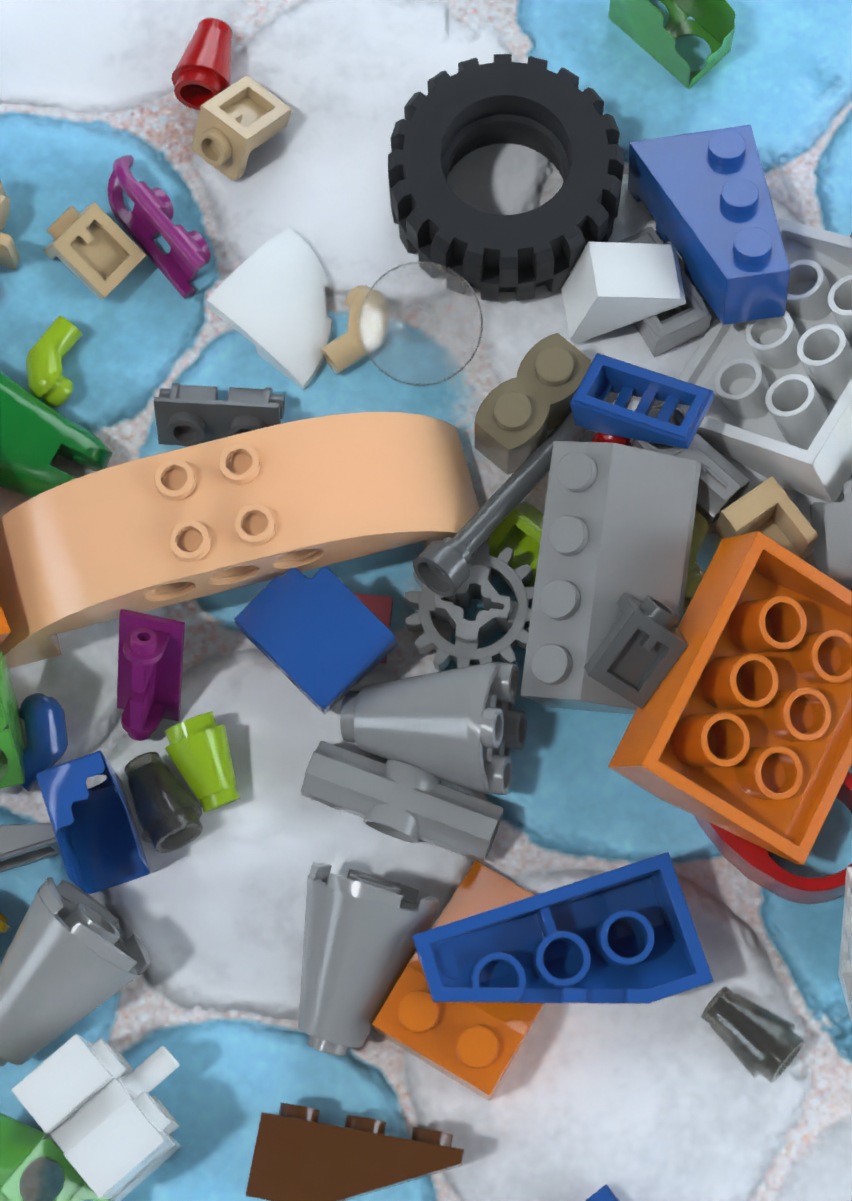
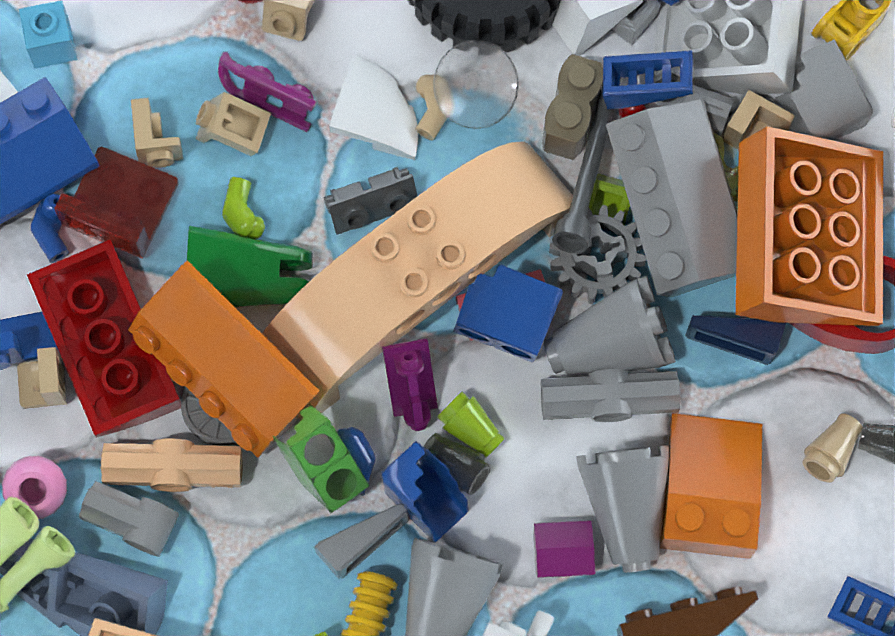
camera: 30 degrees left, 0 degrees up
blue wedge [411,852,714,1004] -> none
dark grey bracket [584,592,688,709] -> none
none -> magenta piece [533,520,595,578]
none -> dark blue slope [685,315,786,365]
none -> tan cone [802,414,863,483]

